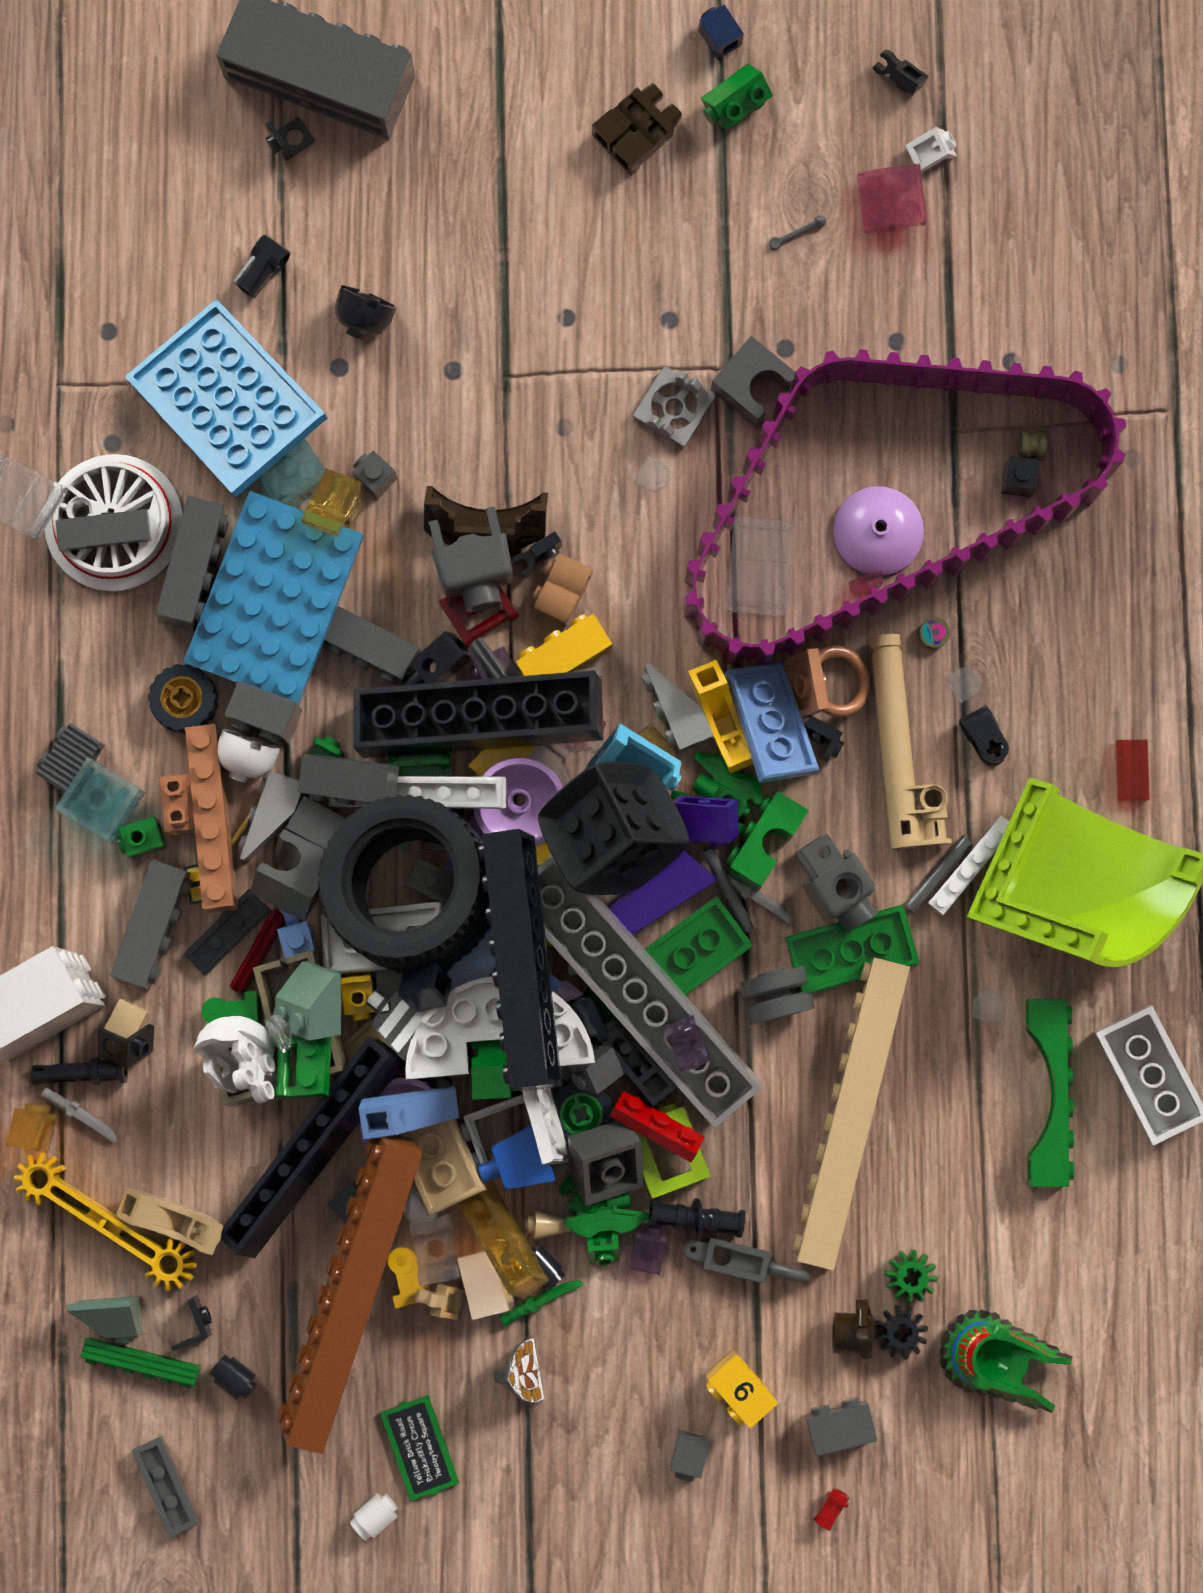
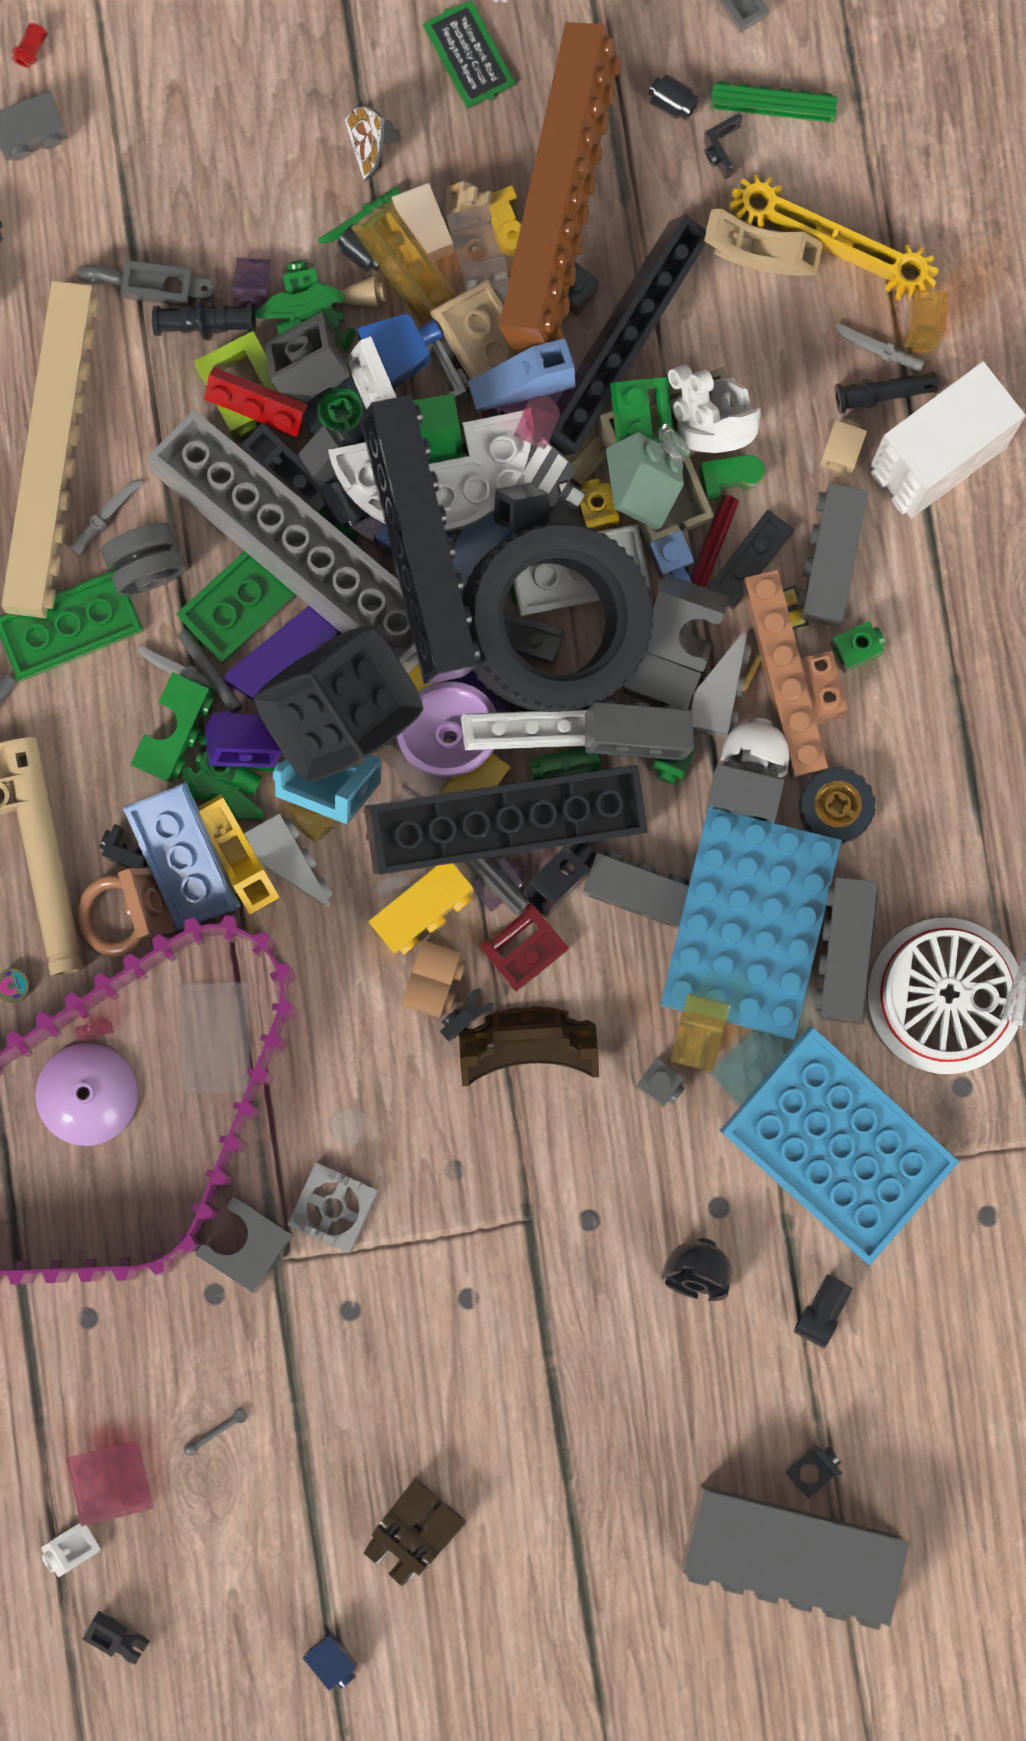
camera: 175 degrees right, 0 degrees up
dark grey brick [36,723,105,796] -> none
dark grey tile [55,509,151,552] -> none
clear light blue brick [55,757,146,844] -> none
sand green slope [66,1296,142,1343] -> none
black bracket [97,1024,154,1069] -> none
dark grey piece [429,506,513,612] -> none
clear purple bracket [664,1015,709,1072] -> none
dark grey brick [670,1430,710,1481] -> none
green brick [701,64,773,130] -> none
yellow brick [705,1349,778,1429] -> none
dark grey piece [795,834,878,933] -> none
dark brown piece [832,1299,873,1359] -> none
none -> light grey piece [69,481,141,555]
none -> clear pink plate [513,396,560,449]

